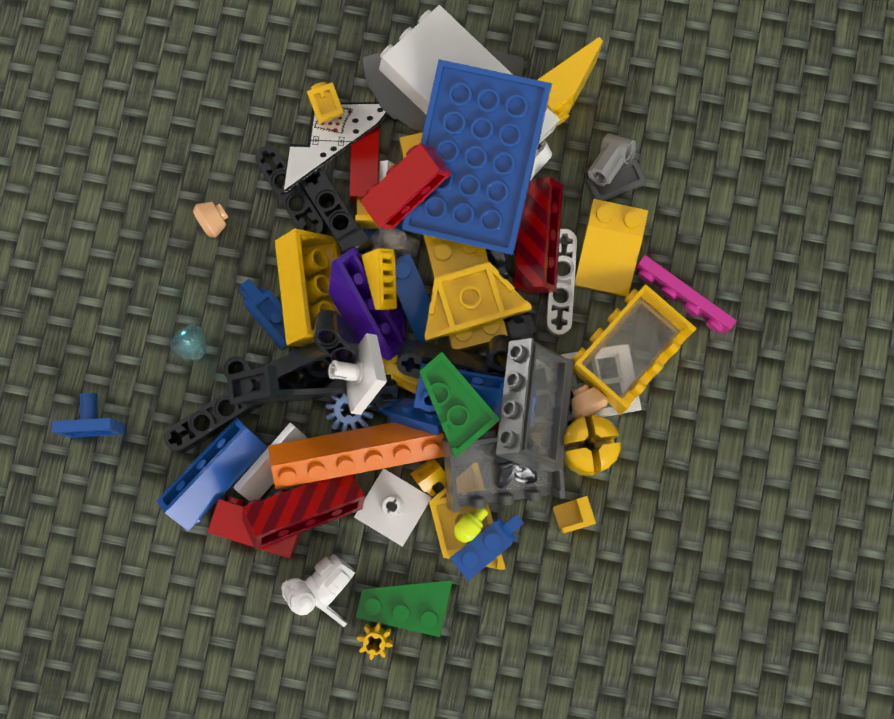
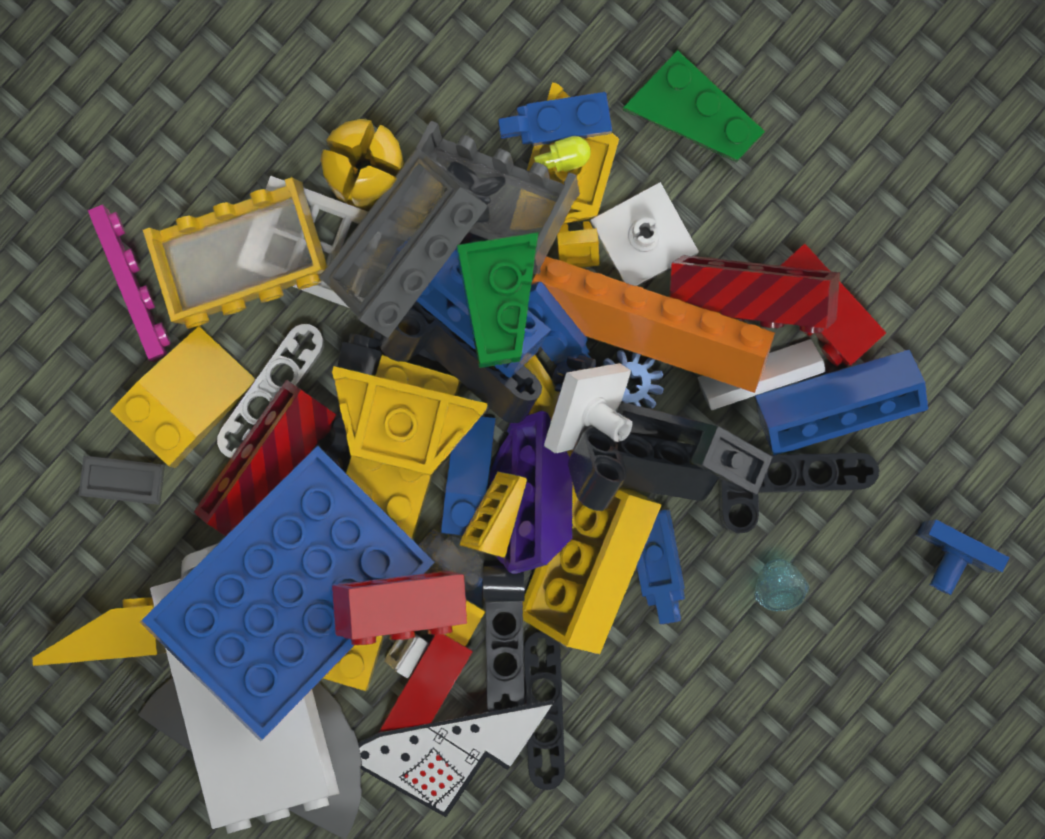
camera: 150 degrees left, 5 degrees up
light nougat cone [193,201,229,238] -> none
white piece [281,554,355,627] -> none
yellow bracket [307,82,344,124] -> none
yellow gear [357,621,394,660] -> none
yellow panel [553,496,596,534] -> none
light nougat cone [570,385,608,419] -> none
light grey piece [588,133,636,187] -> none

